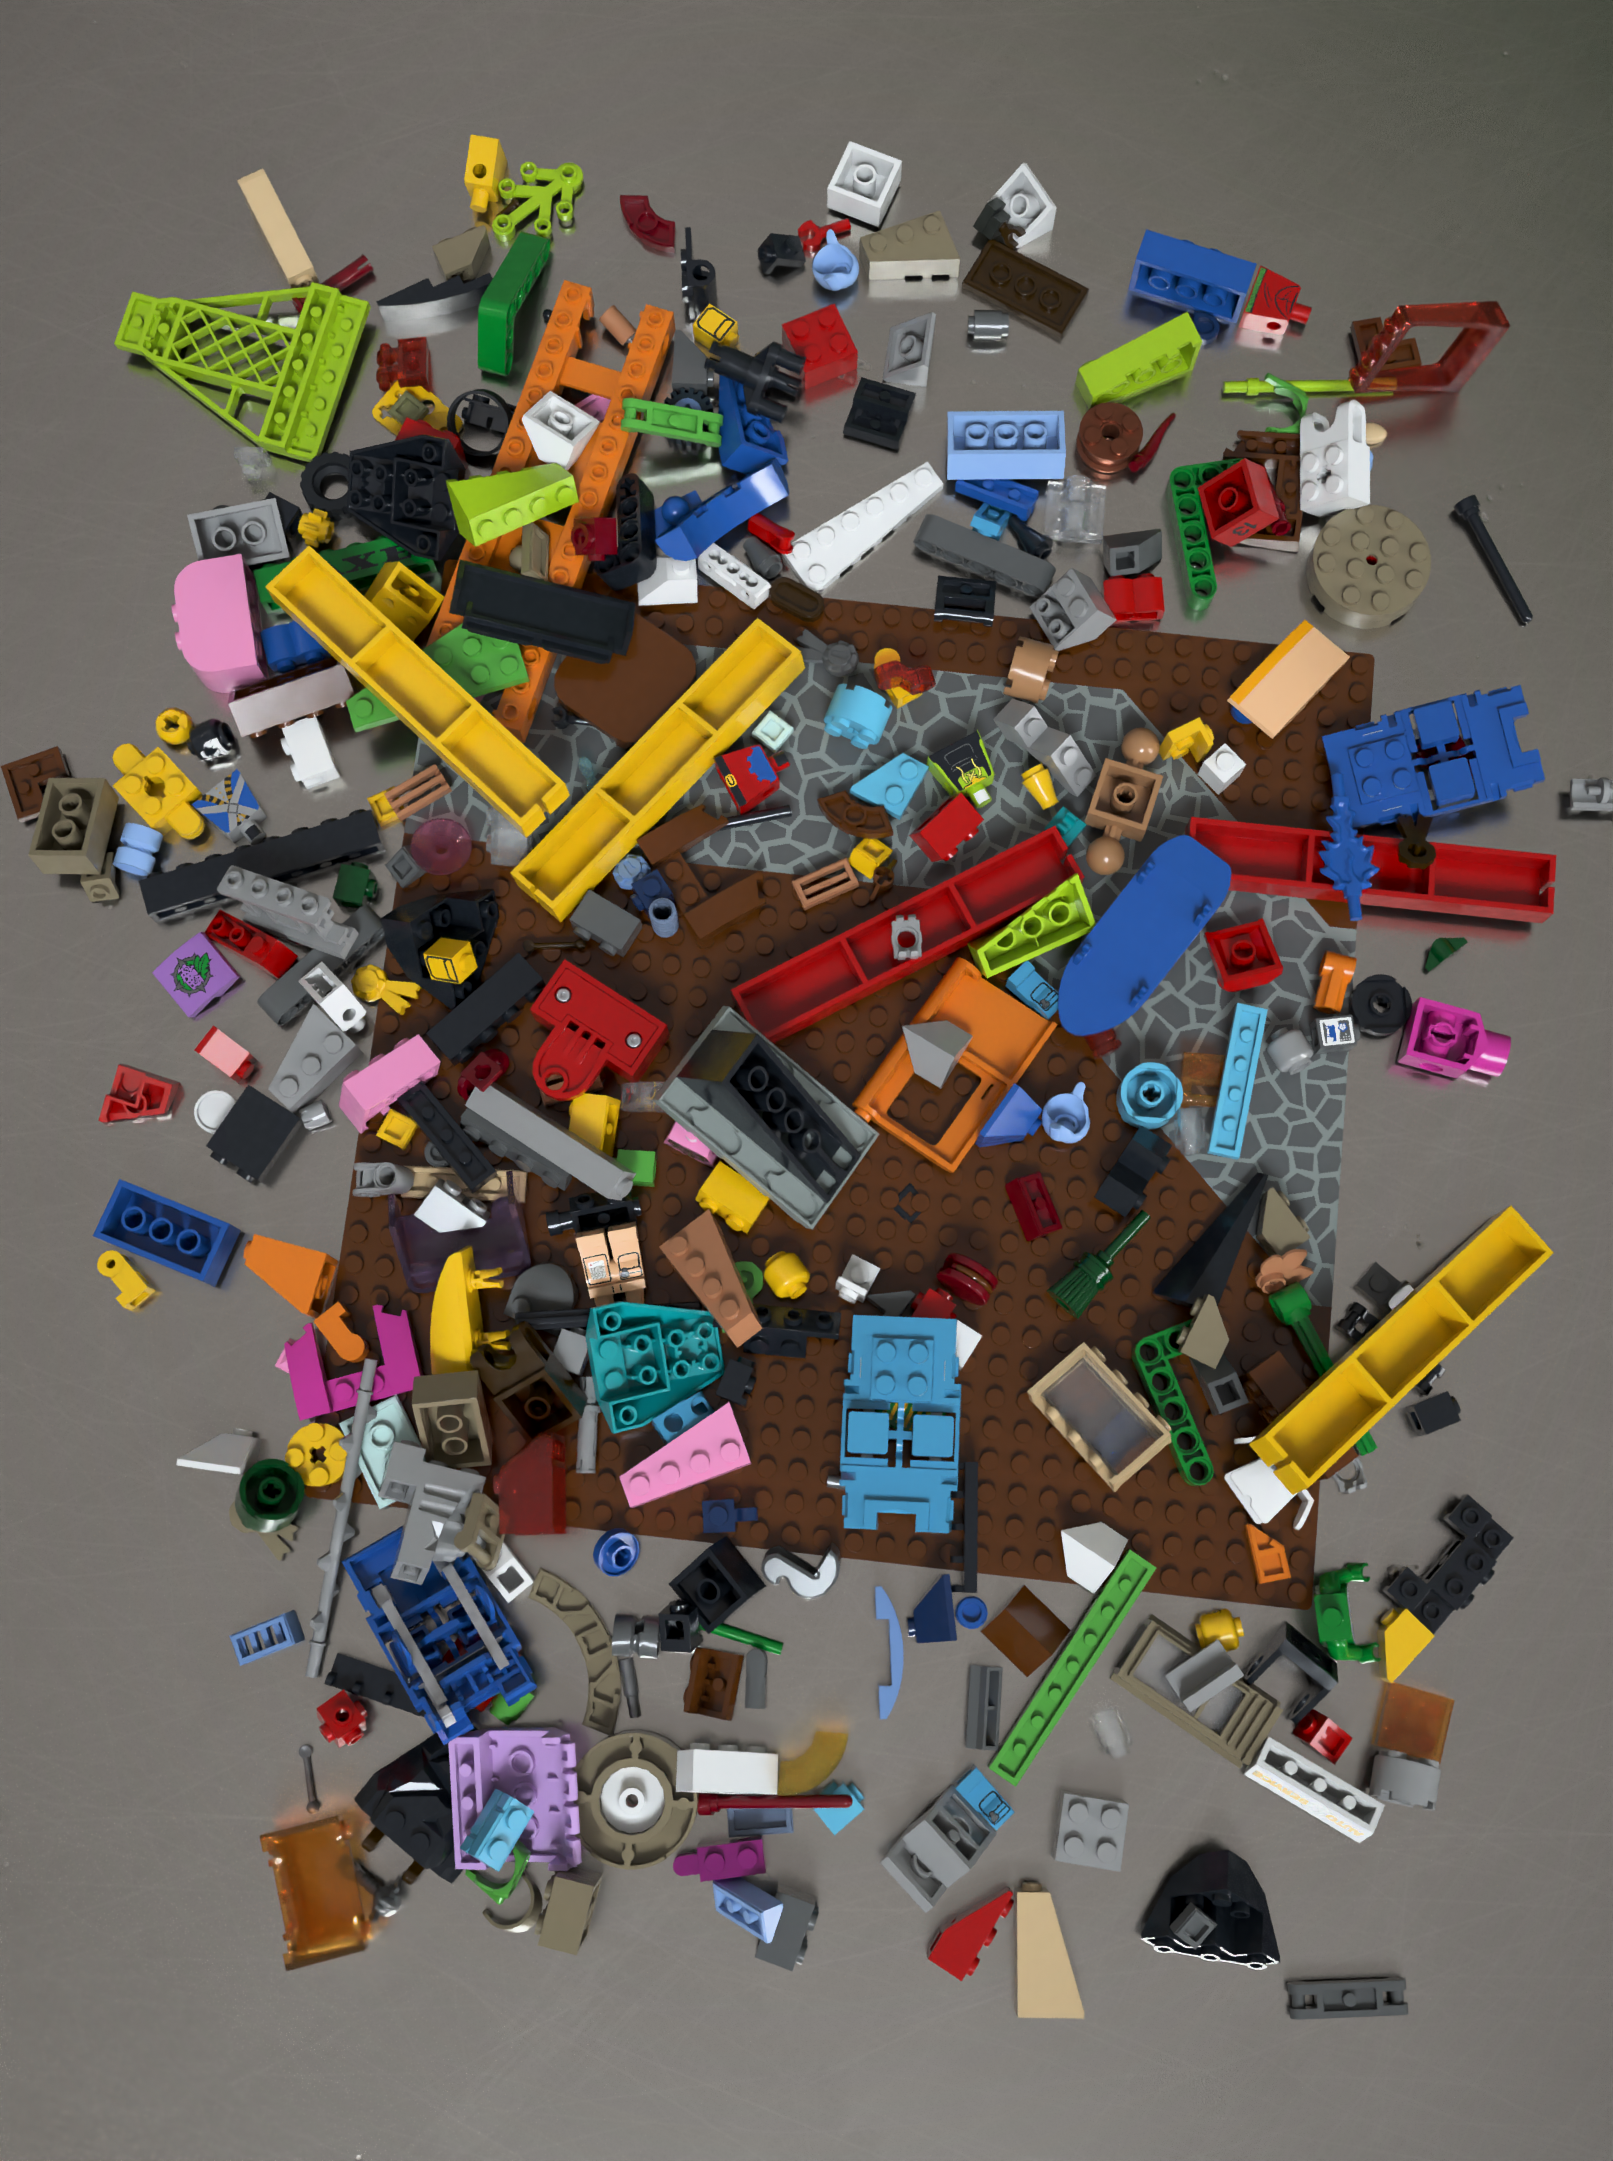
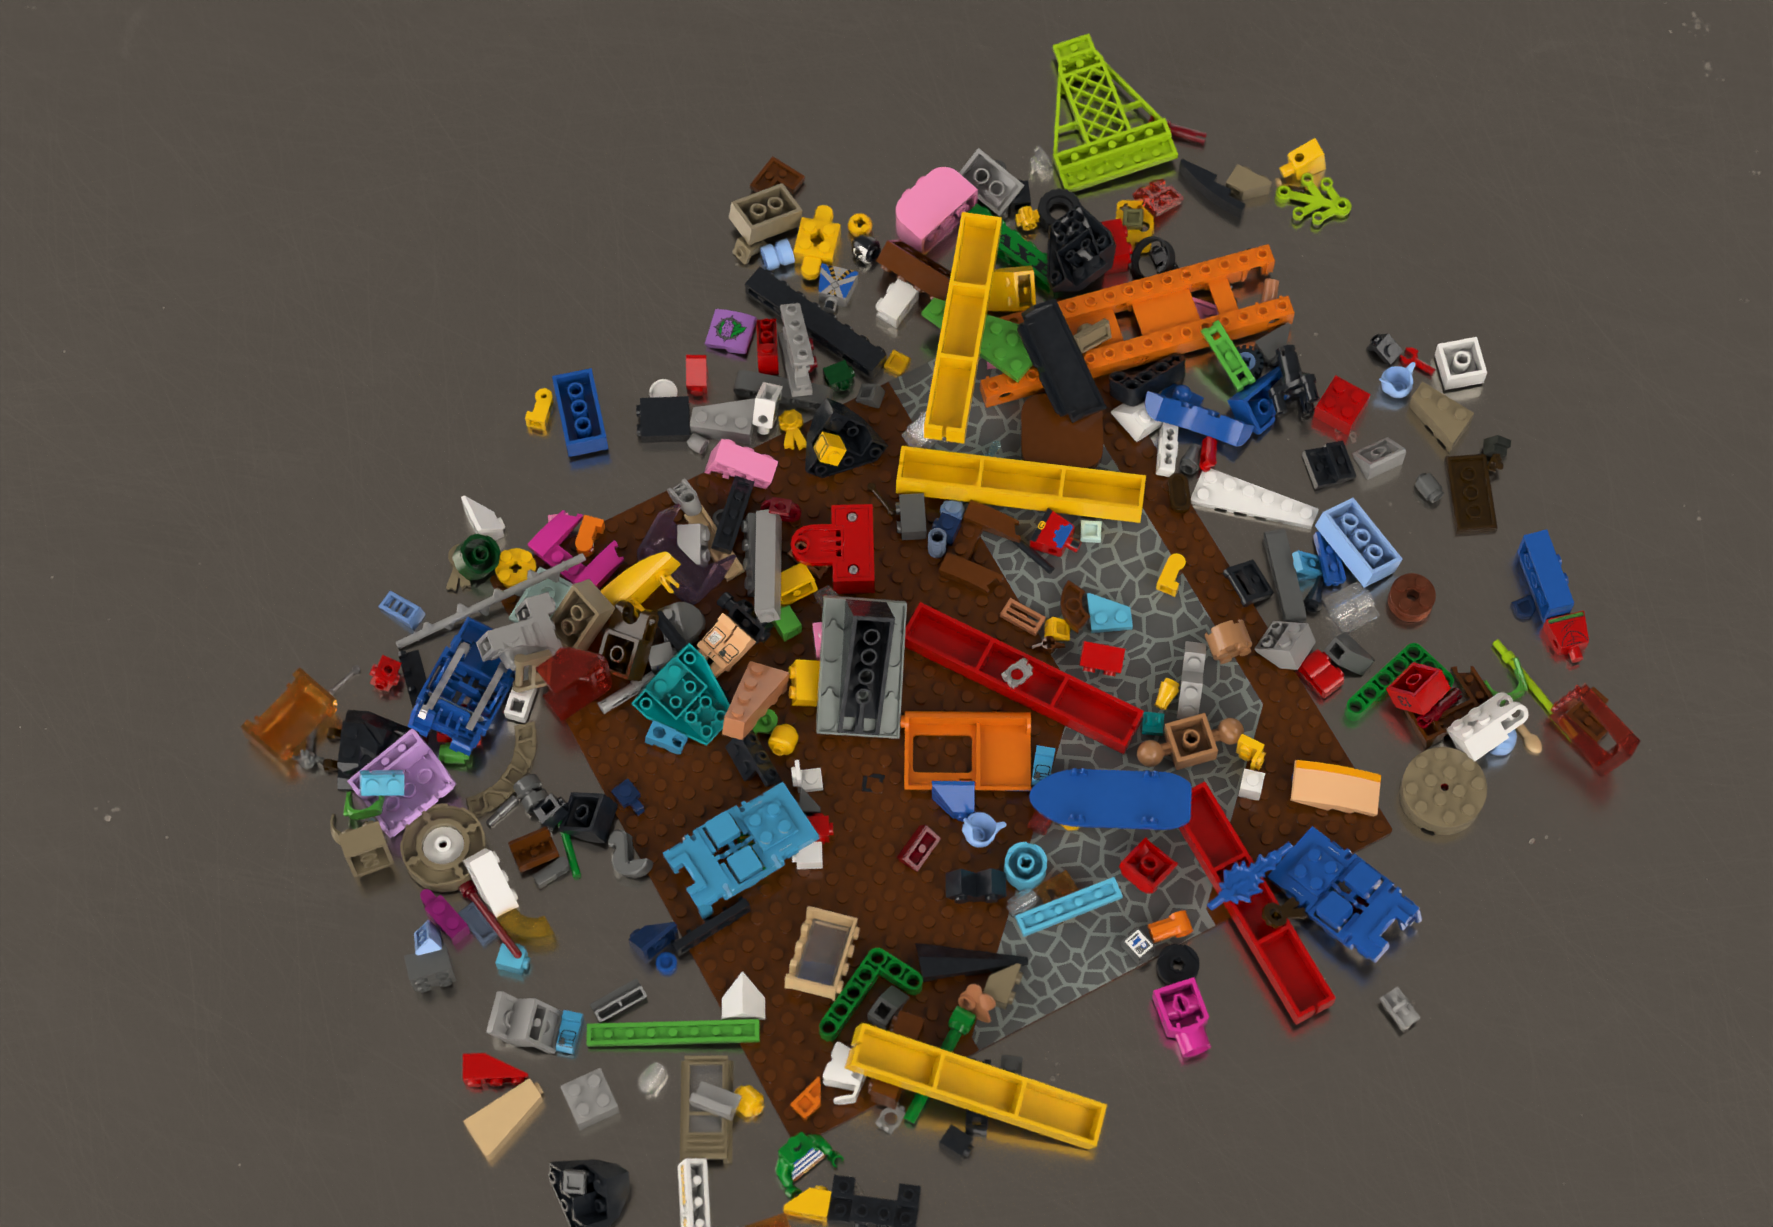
camera: 55 degrees right, 10 degrees down
red slope [98,1064,180,1123] -> none
tan slope [237,168,319,288] -> none
orange slope [243,1234,339,1319] -> none
blue brick [260,621,330,673] -> none
yellow tile [376,1109,417,1151] -> none
nougat tile [384,764,452,821] -> none
clear pink dish [411,818,472,875] -> none
black brick [426,953,546,1066] -> none
lime wedge [446,463,579,547] -> none
green beam [478,231,551,376] -> none
white slope [522,391,600,470] -> none
black hand [551,707,592,729] -> none
dark red brick [571,517,617,561] -> none
blue plate [593,1528,639,1576] -> none
dark red tile [620,195,676,253] -> none
bright pink wedge [620,1402,752,1508] -> none
black piece [681,227,718,320] -> none
yellow brick [693,303,739,350] -> none
black brick [716,1356,757,1408] -> none
dark grey piece [795,629,859,677] -> none
medium azure brick [824,684,893,749] -> none
clear red piece [873,660,936,695] -> none
medium blue slope [874,1586,903,1719] -> none
light grey slope [902,1020,973,1089] -> none
torso [927,730,994,809] -> none
dark red head [936,1253,998,1306] -> none
lime wedge [967,873,1096,978] -> none
reddish brown slope [980,1585,1071,1677] -> none
white slope [988,163,1057,248] -> none
dark green piece [1047,1210,1151,1319] -> none
lime wedge [1075,311,1202,409] -> none
dark red animal [1128,413,1176,472] -> none
dark tan slope [1176,1294,1229,1369] -> none
black hose [1243,1621,1338,1724] -> none
light grey head [1267,1027,1313,1075] -> none
red bracket [1293,1709,1353,1765] -> none
dark green piece [1425,937,1468,972] -> none
black piece [1454,495,1533,623] -> none

